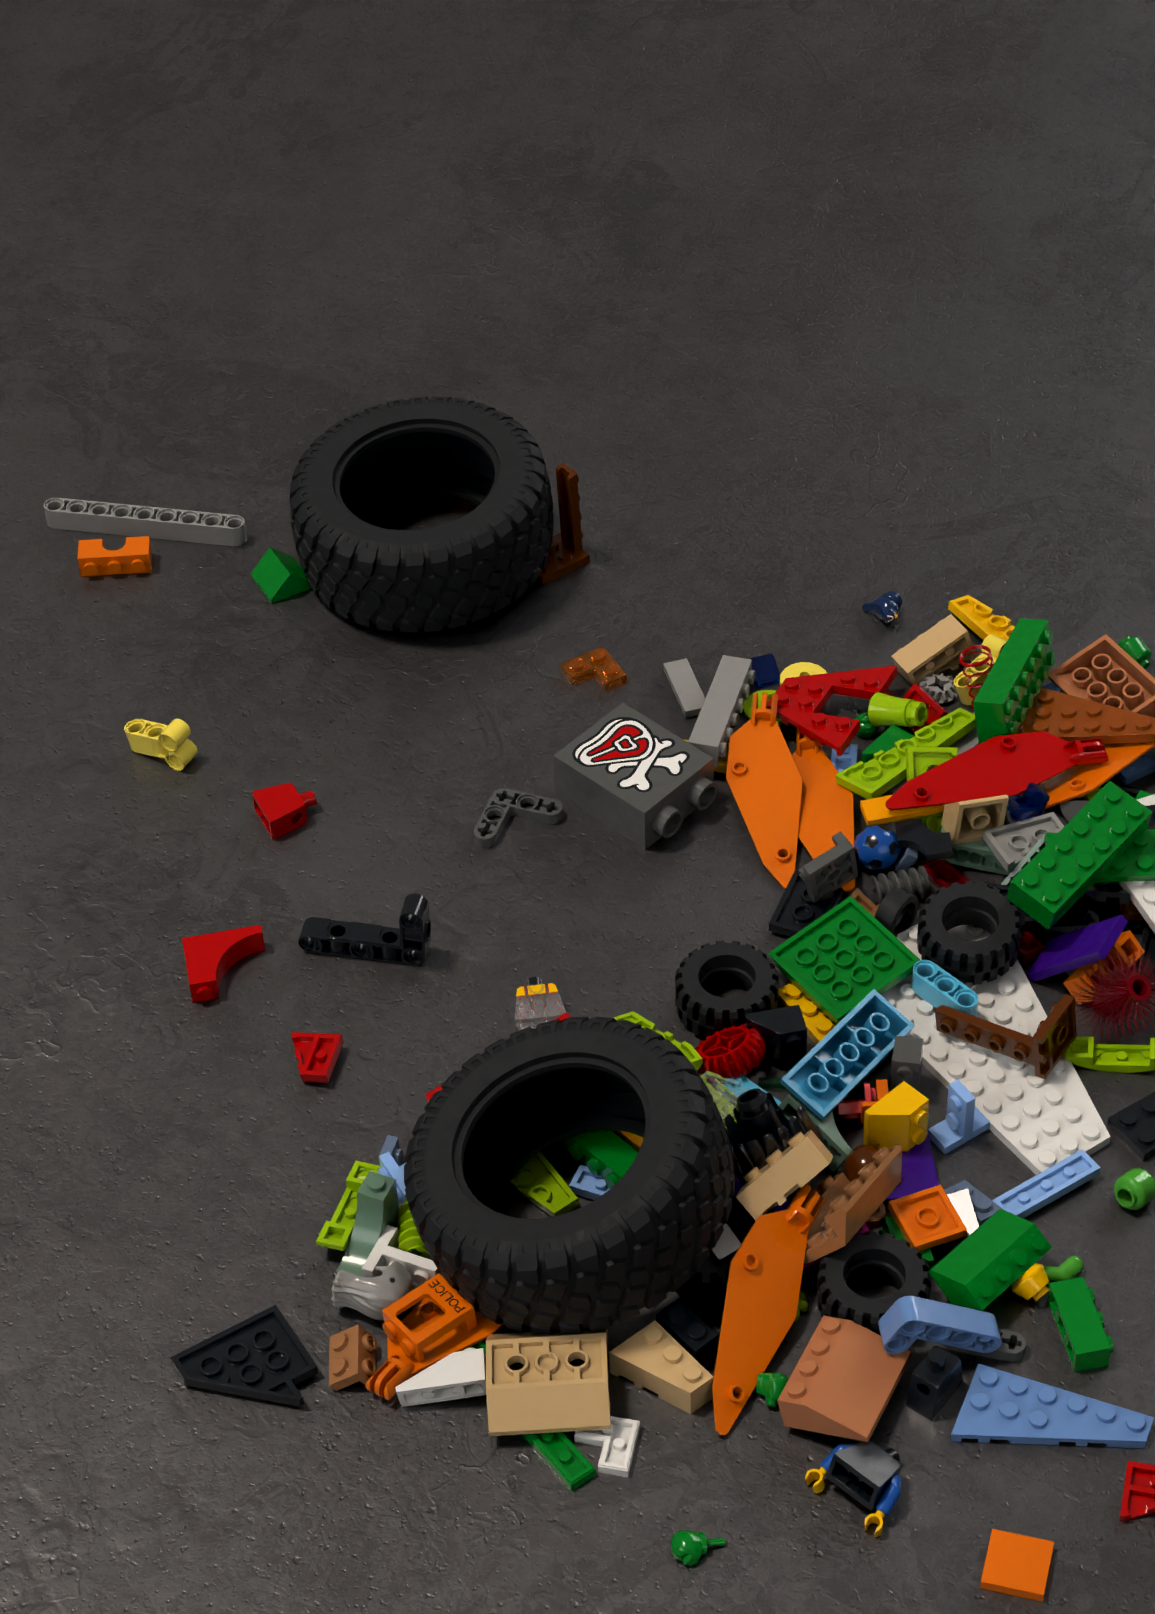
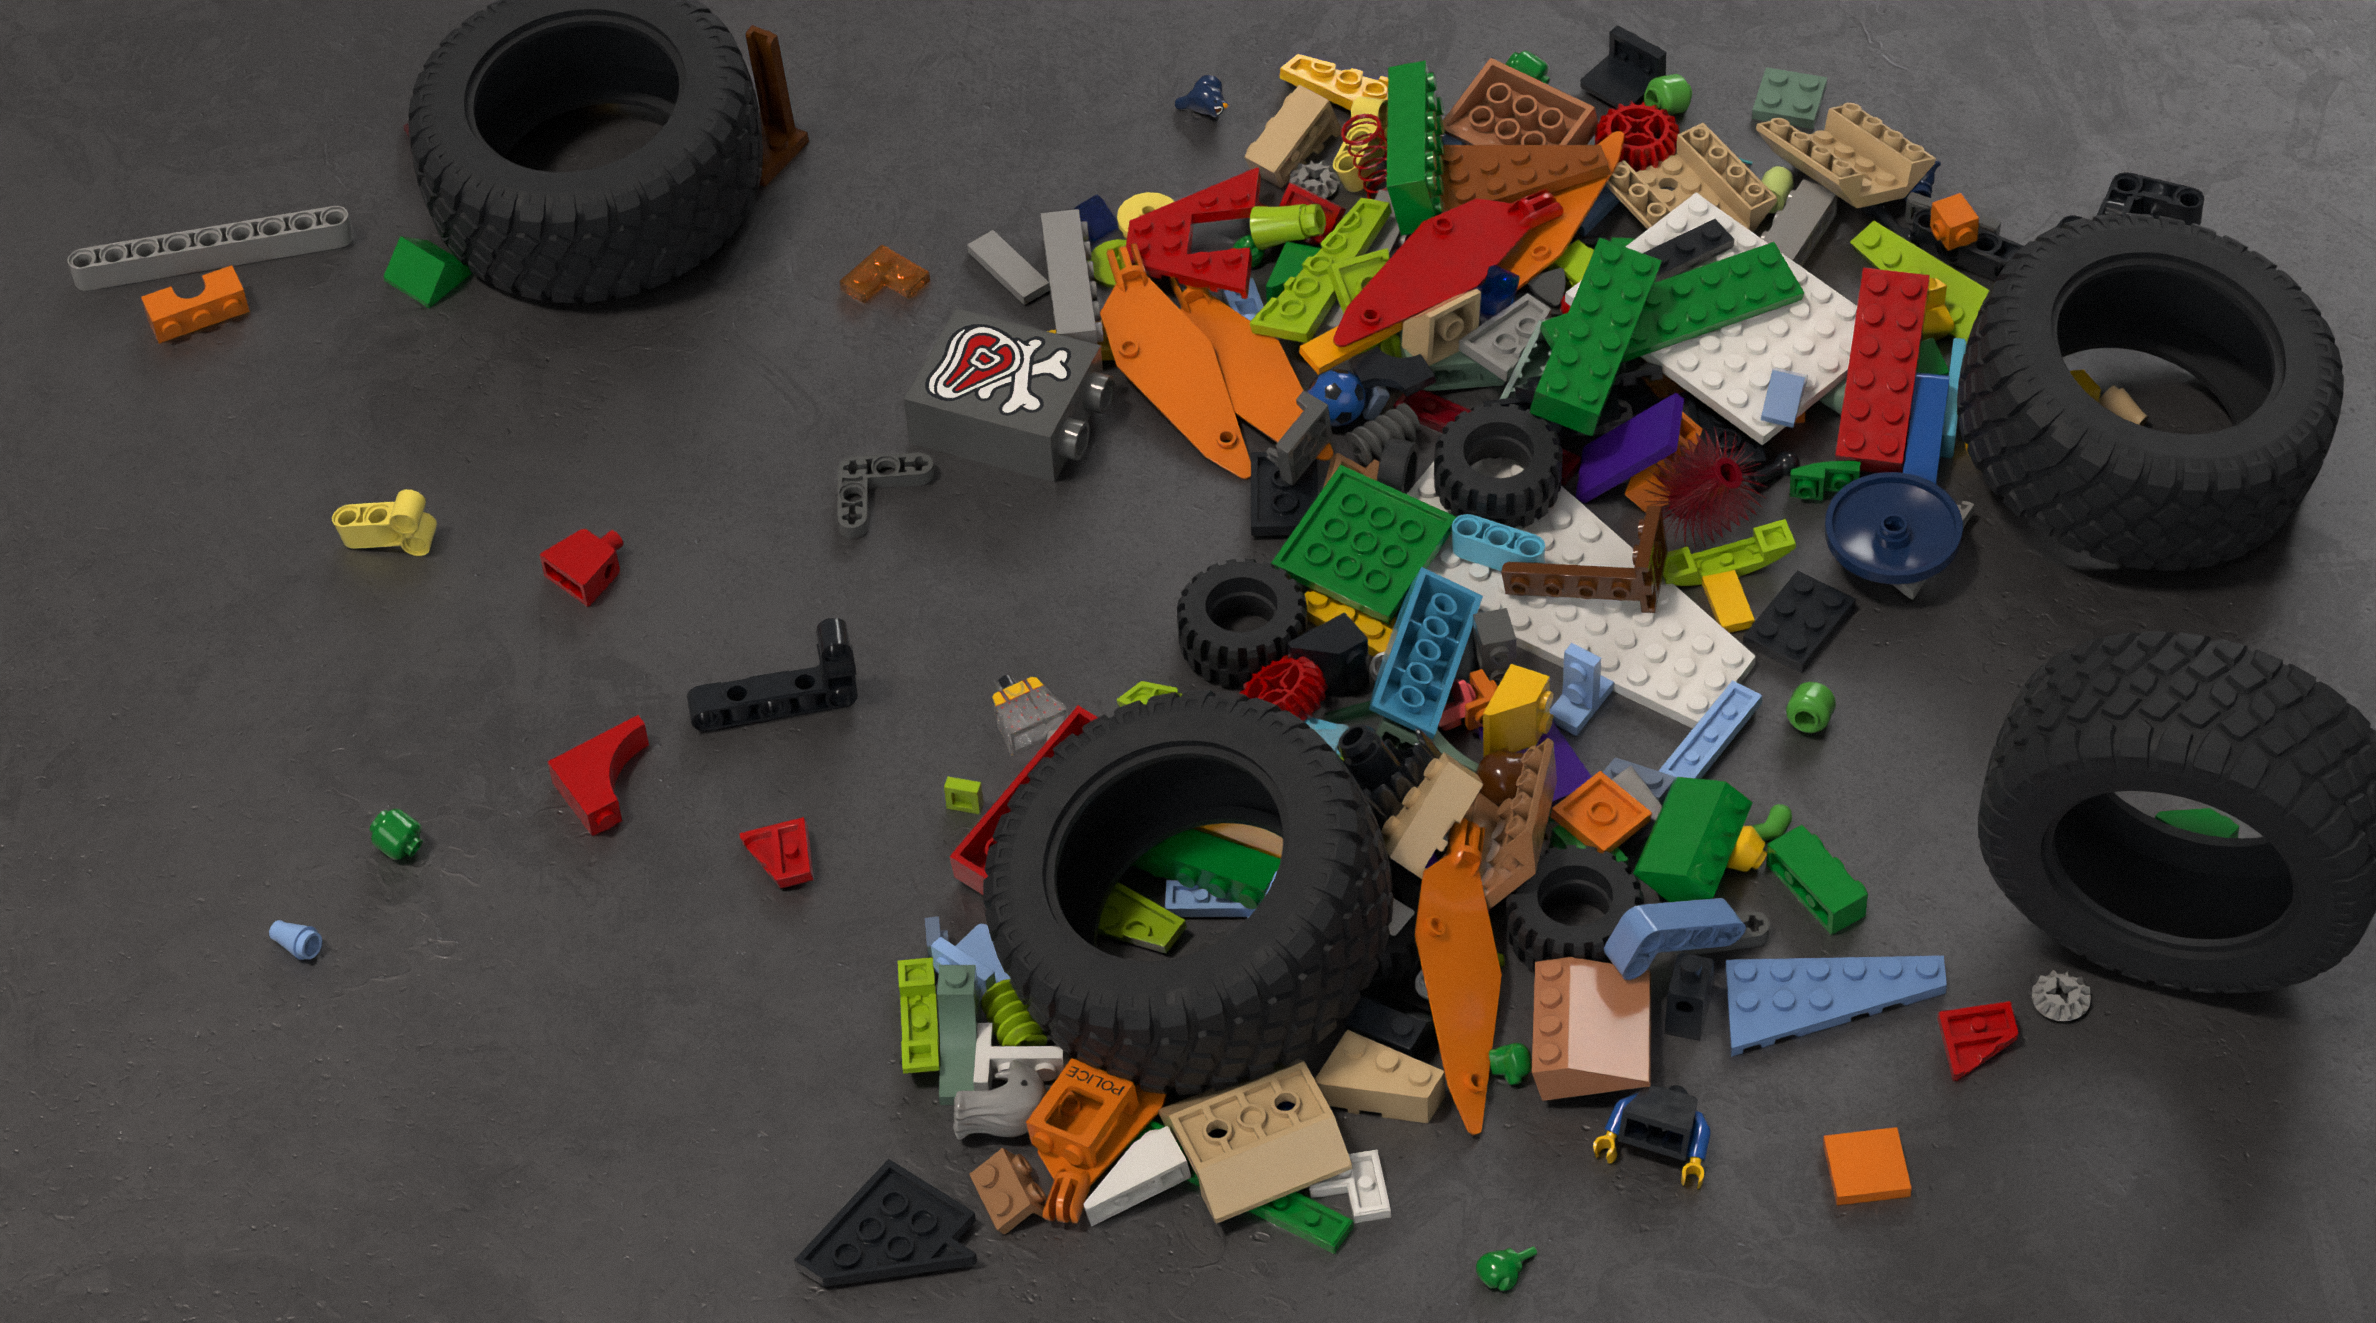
camera: 20 degrees left, 5 degrees up
none -> green head [369,808,423,860]
none -> lime tile [944,776,984,815]
none -> yellow tile [1702,570,1755,633]

